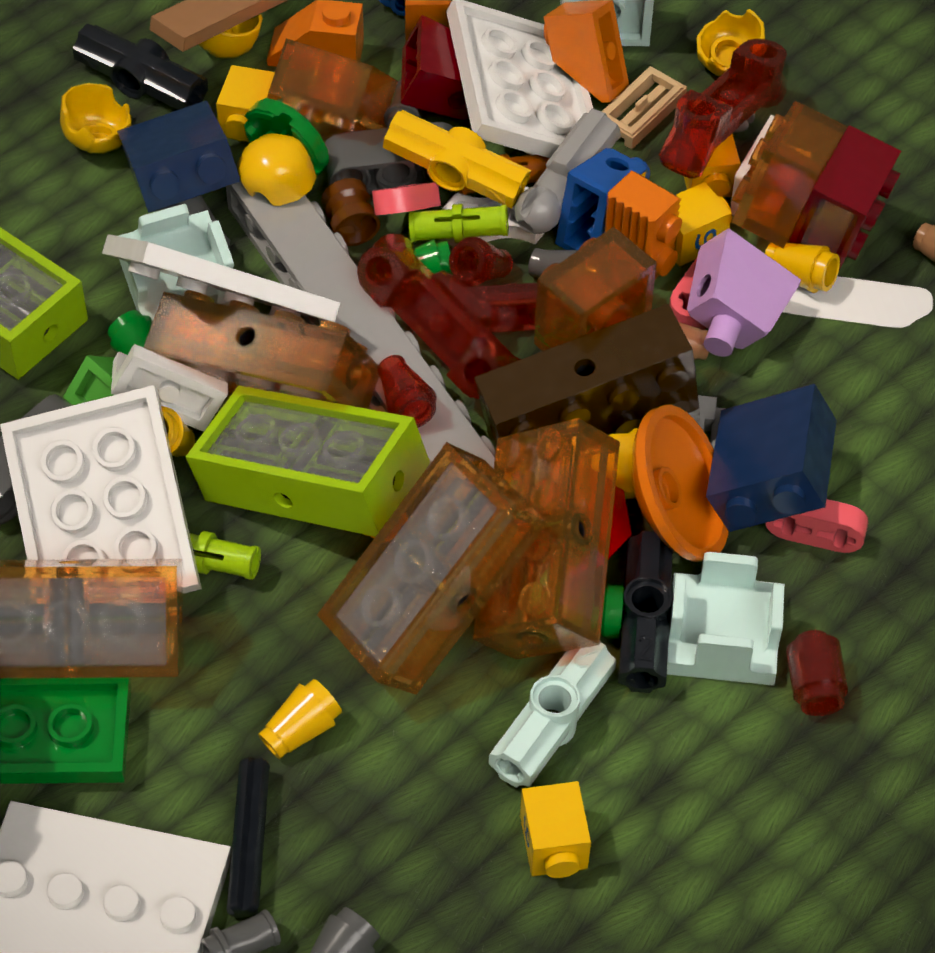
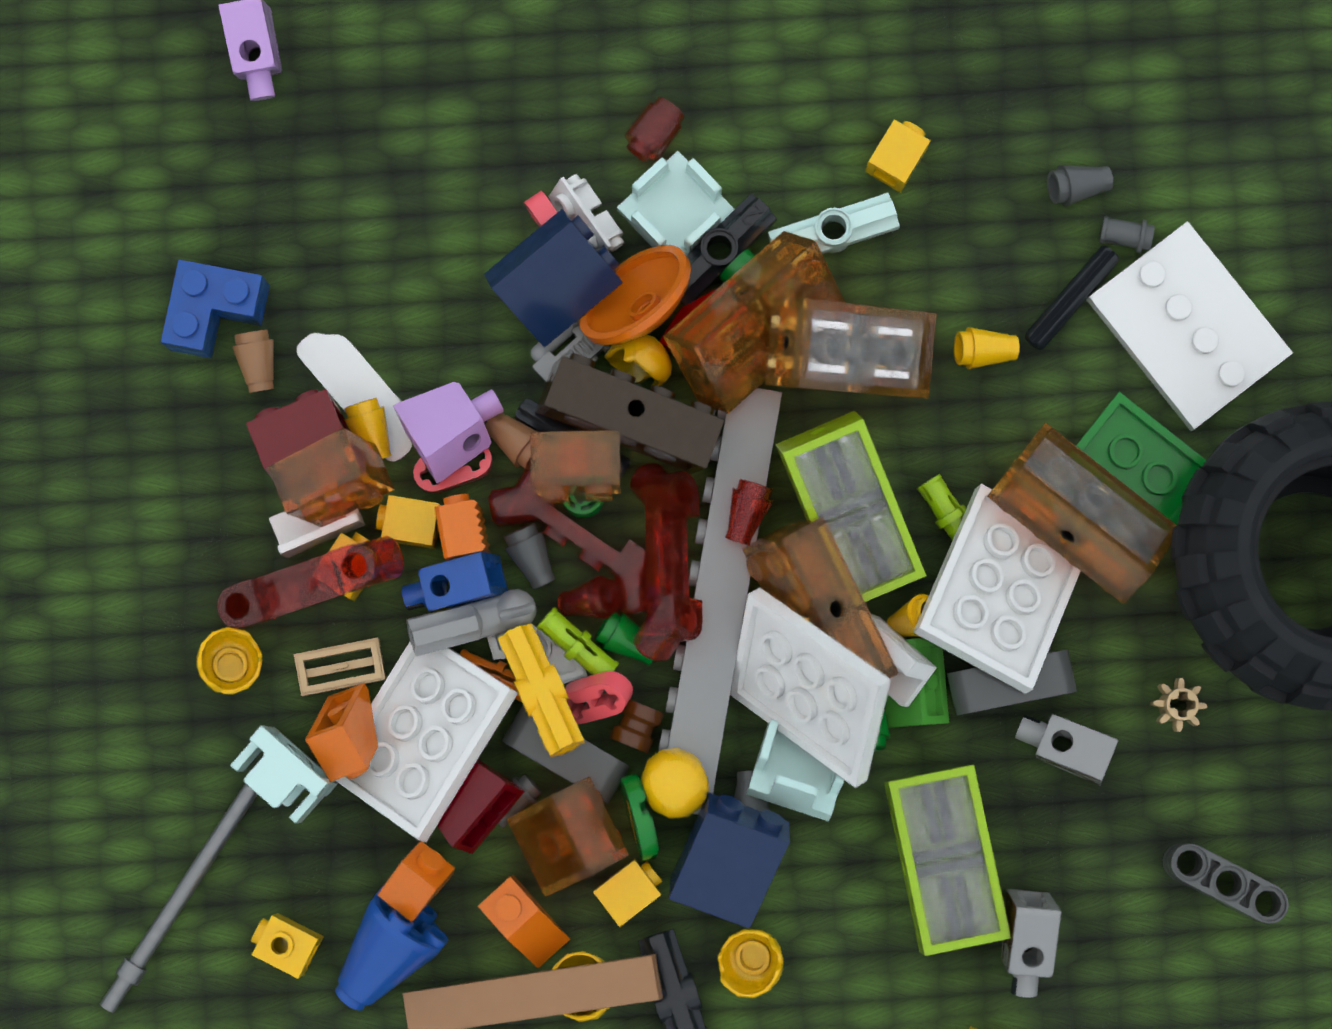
camera: 140 degrees left, 30 degrees up
none -> white hinge [548,174,625,252]

